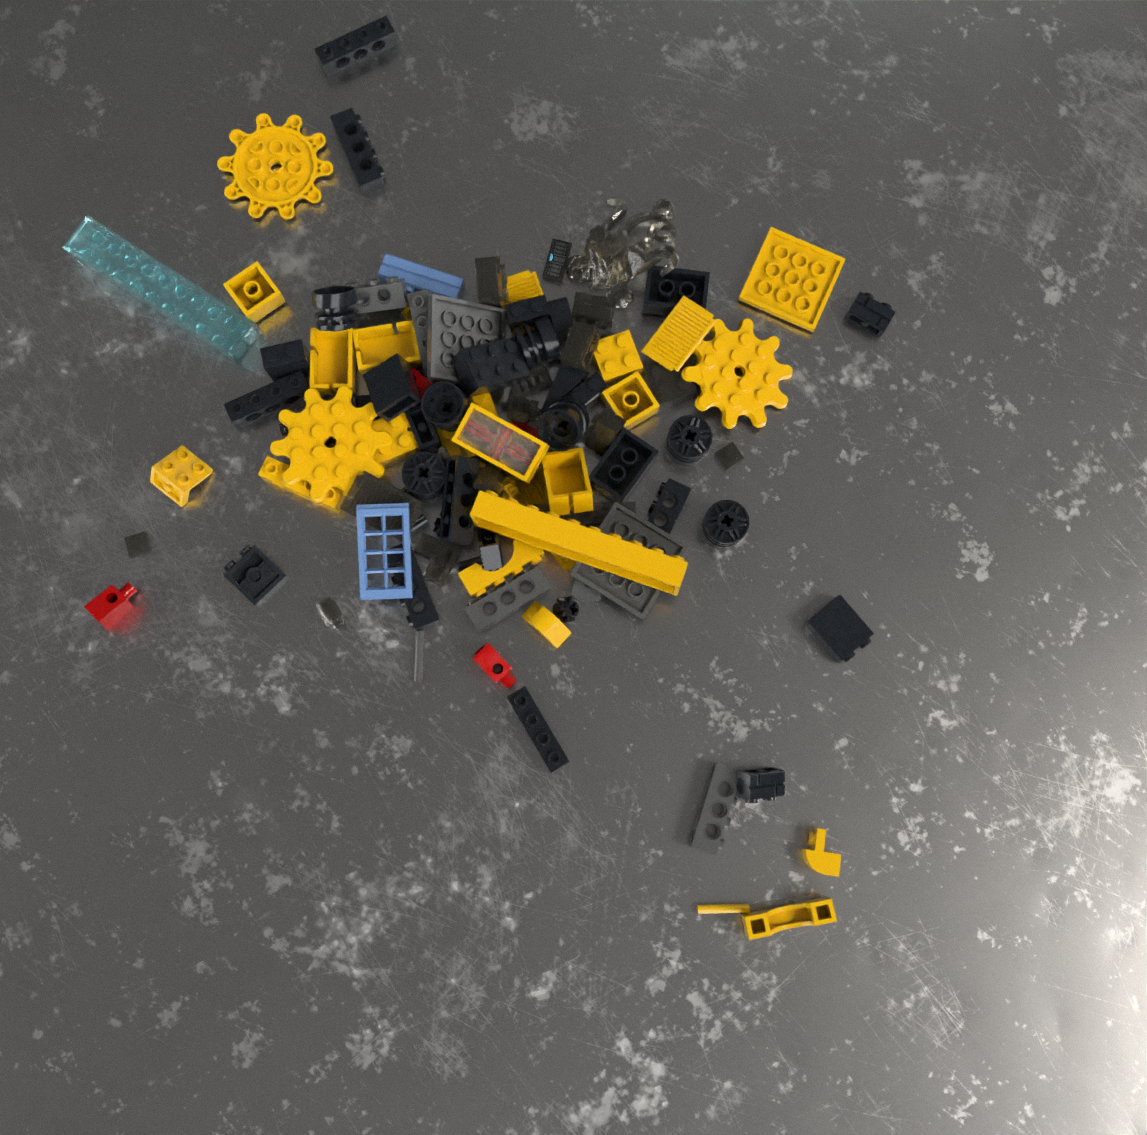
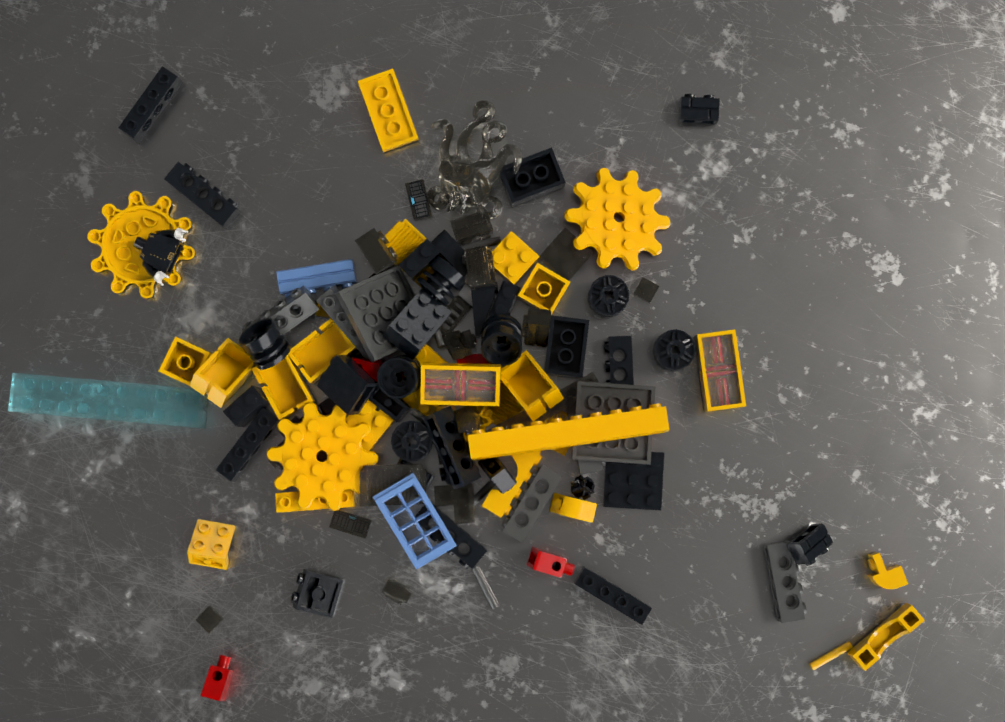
camera: 20 degrees left, 5 degrees up
yellow window [641,295,716,372] -> none
yellow plate [738,227,845,332] -> none
black brick [804,595,874,663] -> none
none -> black torso [134,228,188,286]
none -> yellow piece [189,338,256,408]
none -> clear smoke tile [329,510,372,539]
none -> yellow plate [358,69,419,153]
none -> black plate [603,452,664,510]
none -> clear brick [694,330,746,412]

